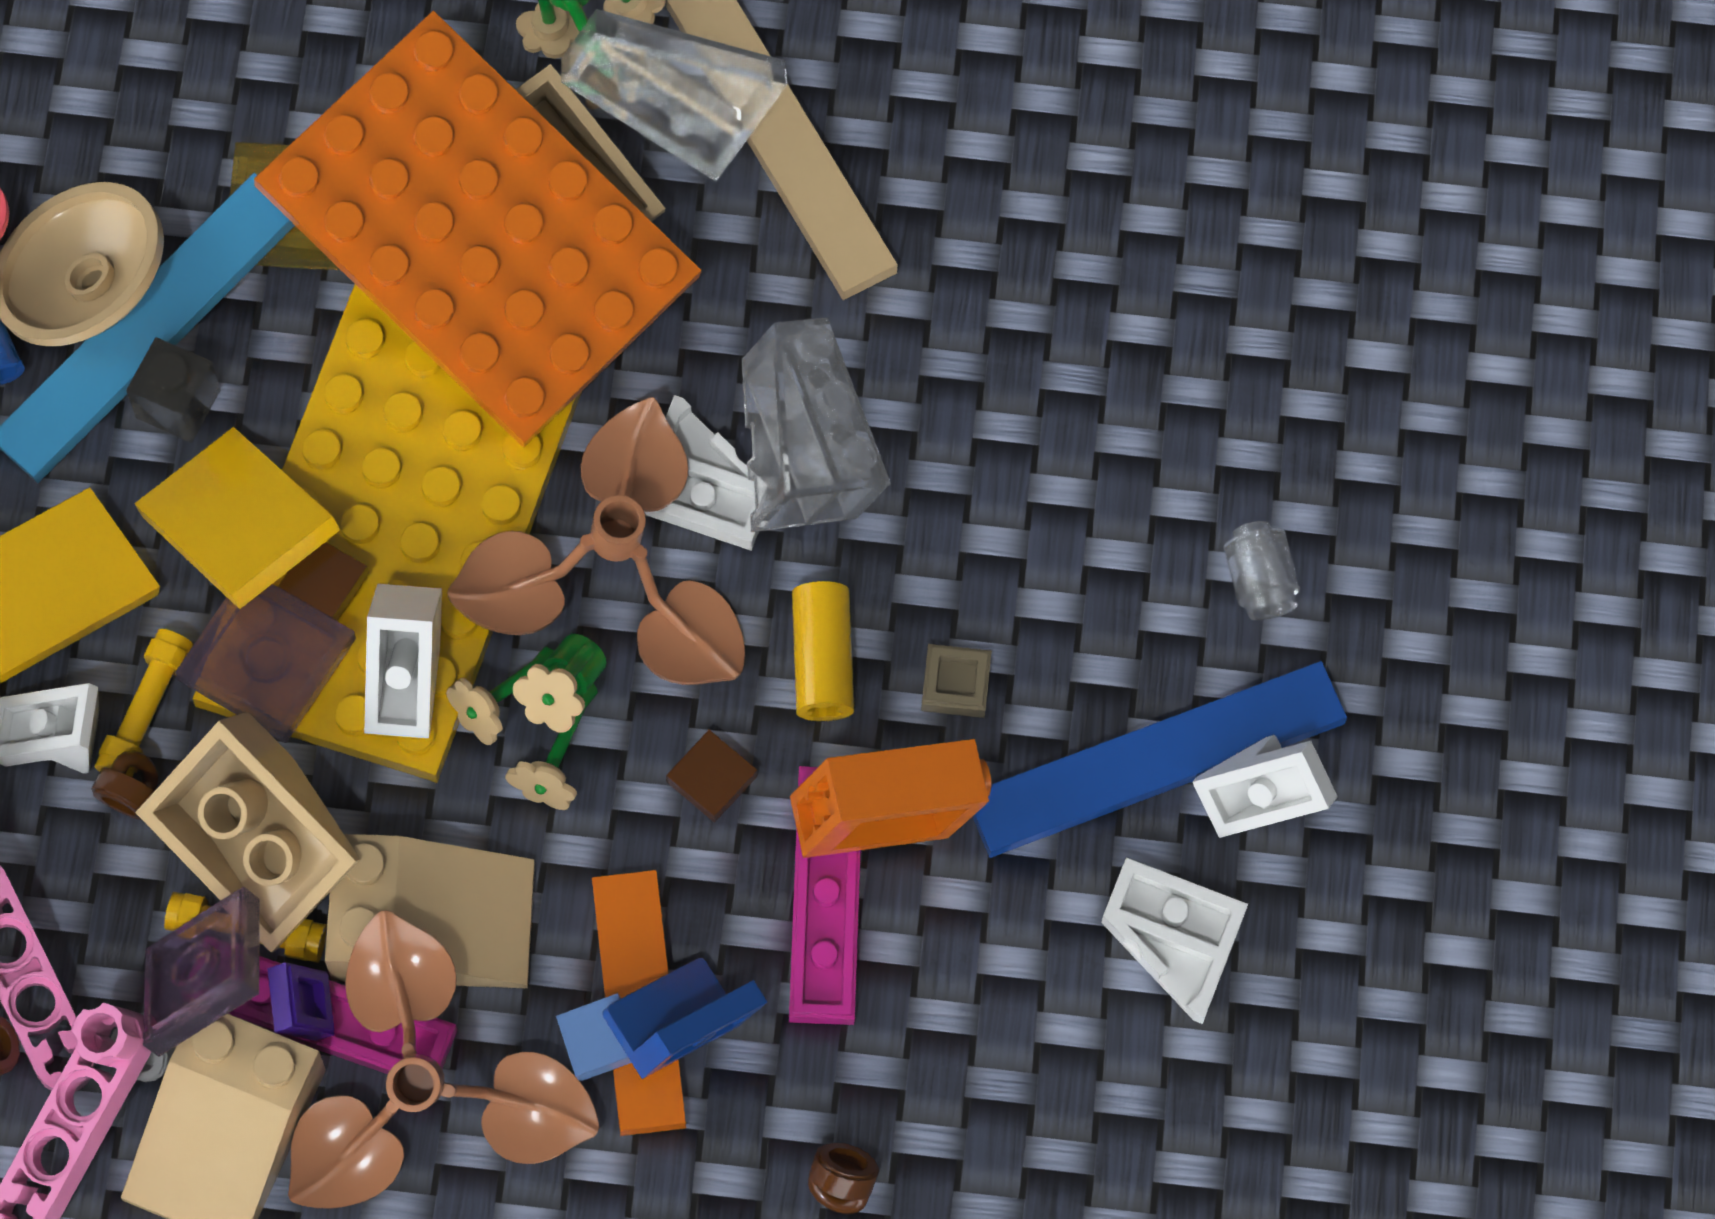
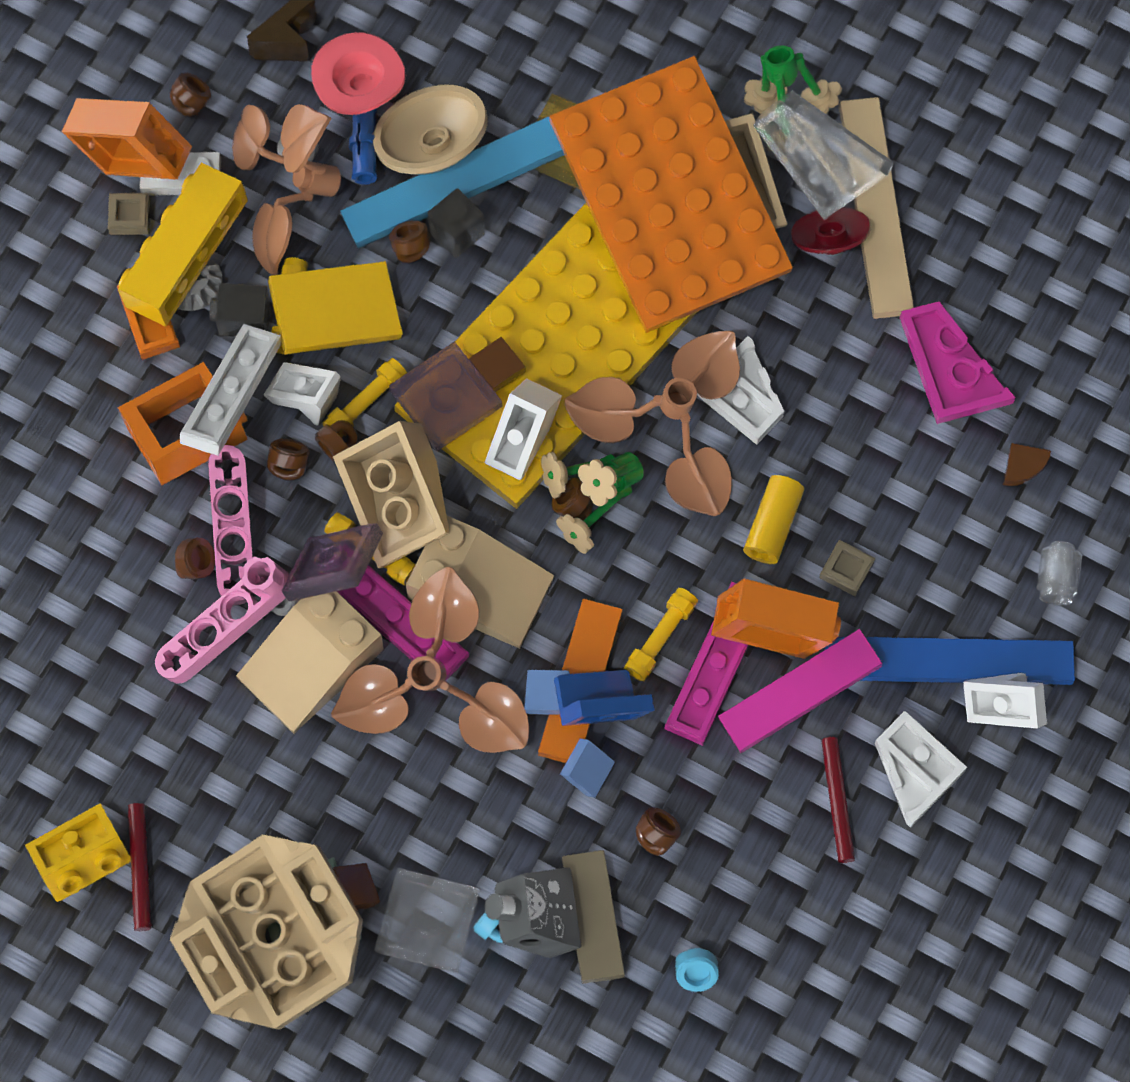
camera: 25 degrees right, 0 degrees up
yellow tile [134,427,340,609] -> none
dark purple tile [267,962,335,1041] -> none
reddish brown tile [666,730,757,823] -> none
clear wedge [742,317,891,532] -> none
none -> reddish brown tile [267,439,310,480]
none -> reddish brown tile [389,220,430,263]
none -> reddish brown tile [552,478,593,521]
none -> medium blue tile [560,738,615,798]
none -> yellow bar [624,588,698,681]
none -> dark pink tile [718,629,882,753]
none -> dark red dish [791,207,870,255]
none -> dark red bar [821,737,855,863]
none -> dark pink wing [899,301,1015,424]
none -> reddish brown tile [1003,443,1051,486]

